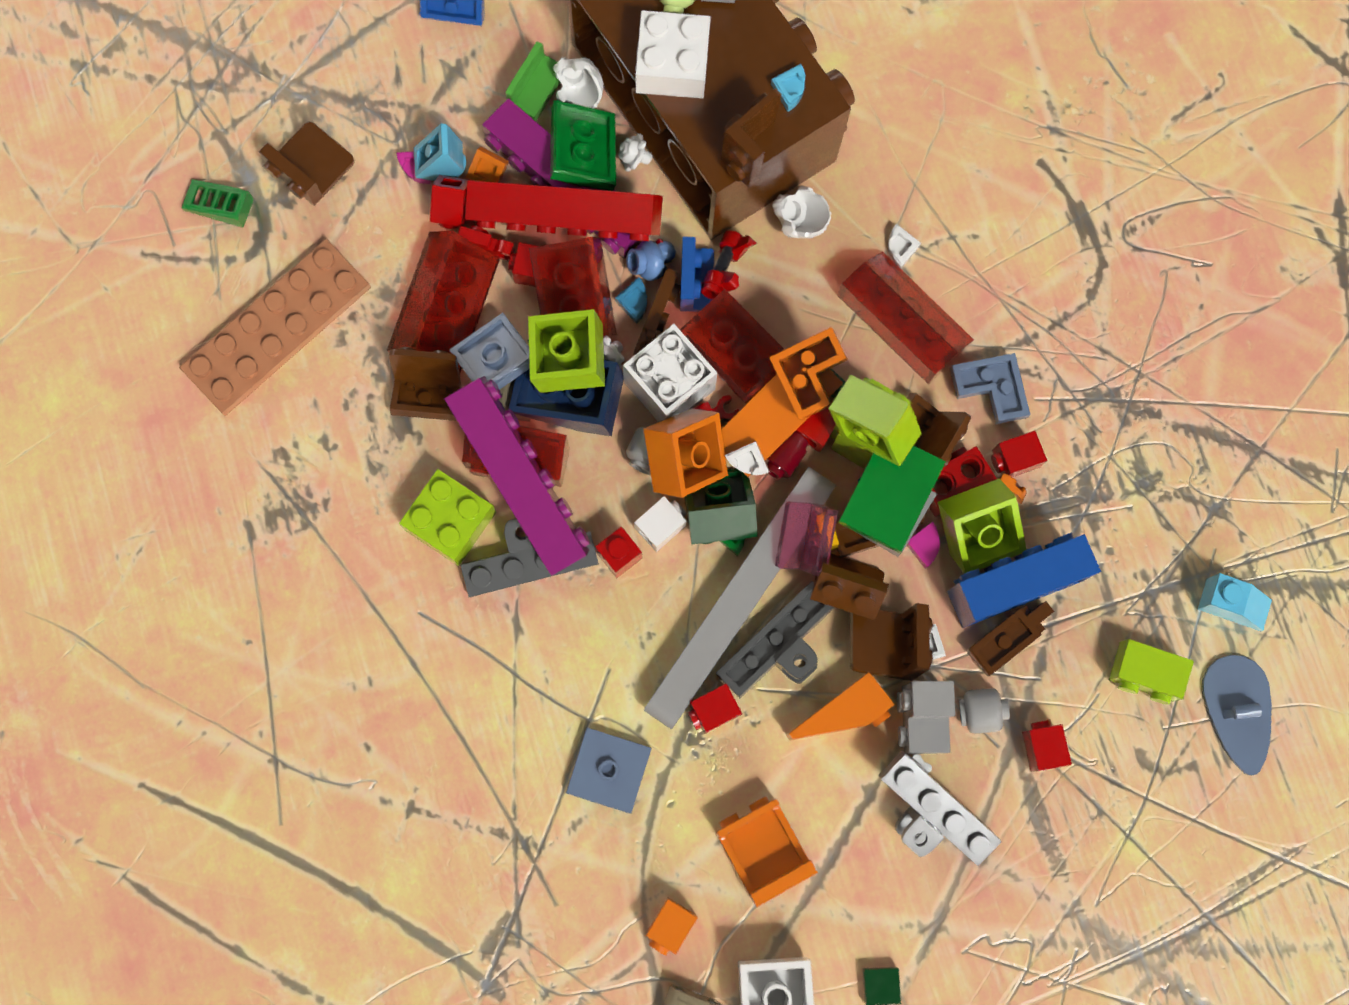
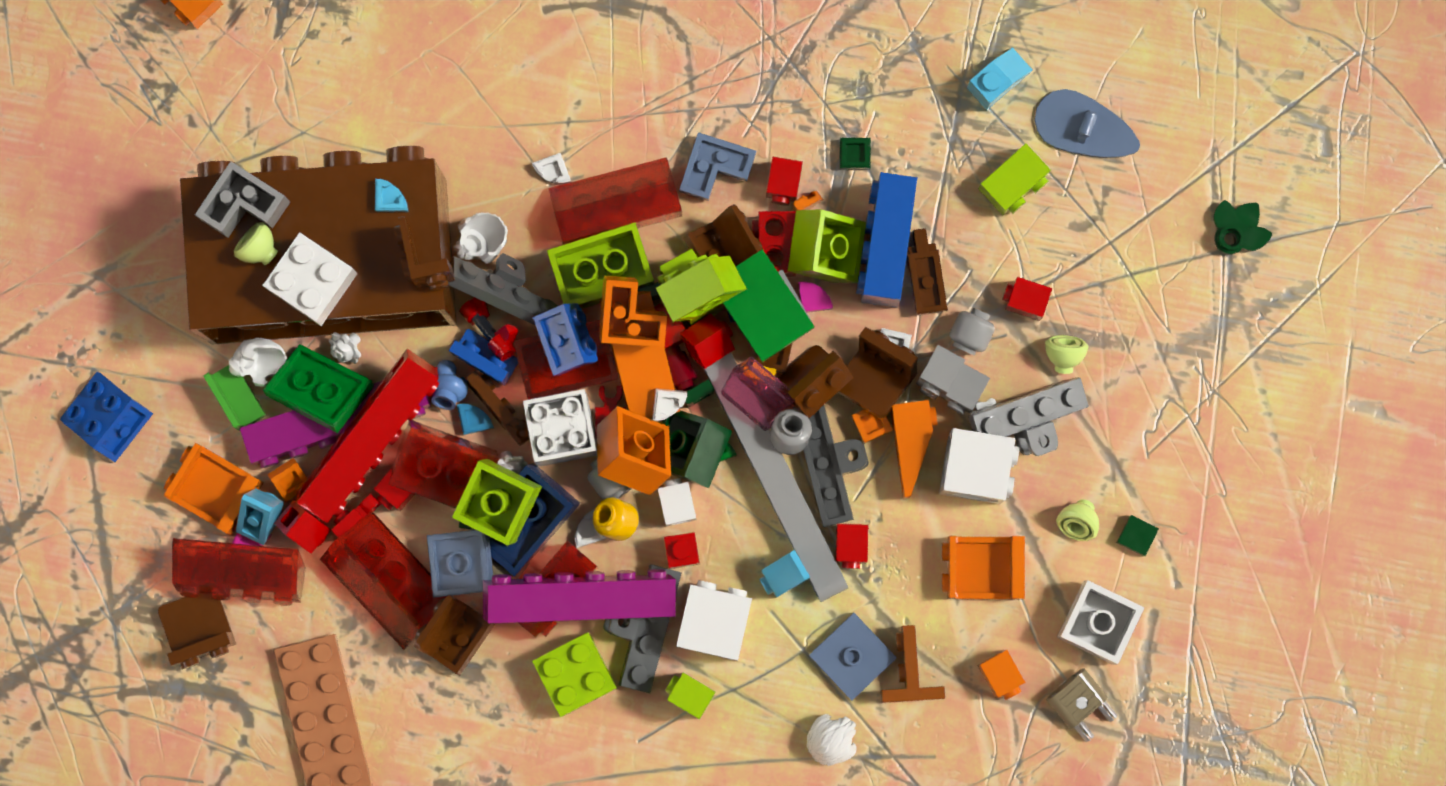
camera: 55 degrees left, 5 degrees up
green slope [182,179,254,228] -> none
none -> orange panel [164,443,264,535]
none -> clear red slope [172,538,306,606]
none -> dark grey plate [448,253,559,326]
none -> blue bracket [533,303,598,376]
none -> lime brick [547,222,654,309]
none -> white tile [575,510,606,548]
none -> yellow head [593,497,639,541]
none -> lime brick [665,673,716,719]
none -> white brick [676,580,752,661]
none -> red brick [680,314,735,369]
none -> dark green tile [685,379,714,407]
none -> medium azure slope [759,550,810,598]
none -> light grey head [769,409,812,455]
none -> white hair [807,714,856,766]
none -> dark green tile [840,138,871,170]
none -> orange plate [851,409,892,444]
none -> dark orange bracket [880,625,945,703]
none -> white brick [939,428,1019,504]
none -> yellowish green brick [1045,335,1088,374]
none -> yellowish green brick [1056,499,1099,541]
none -> dark green plate [1213,200,1272,255]

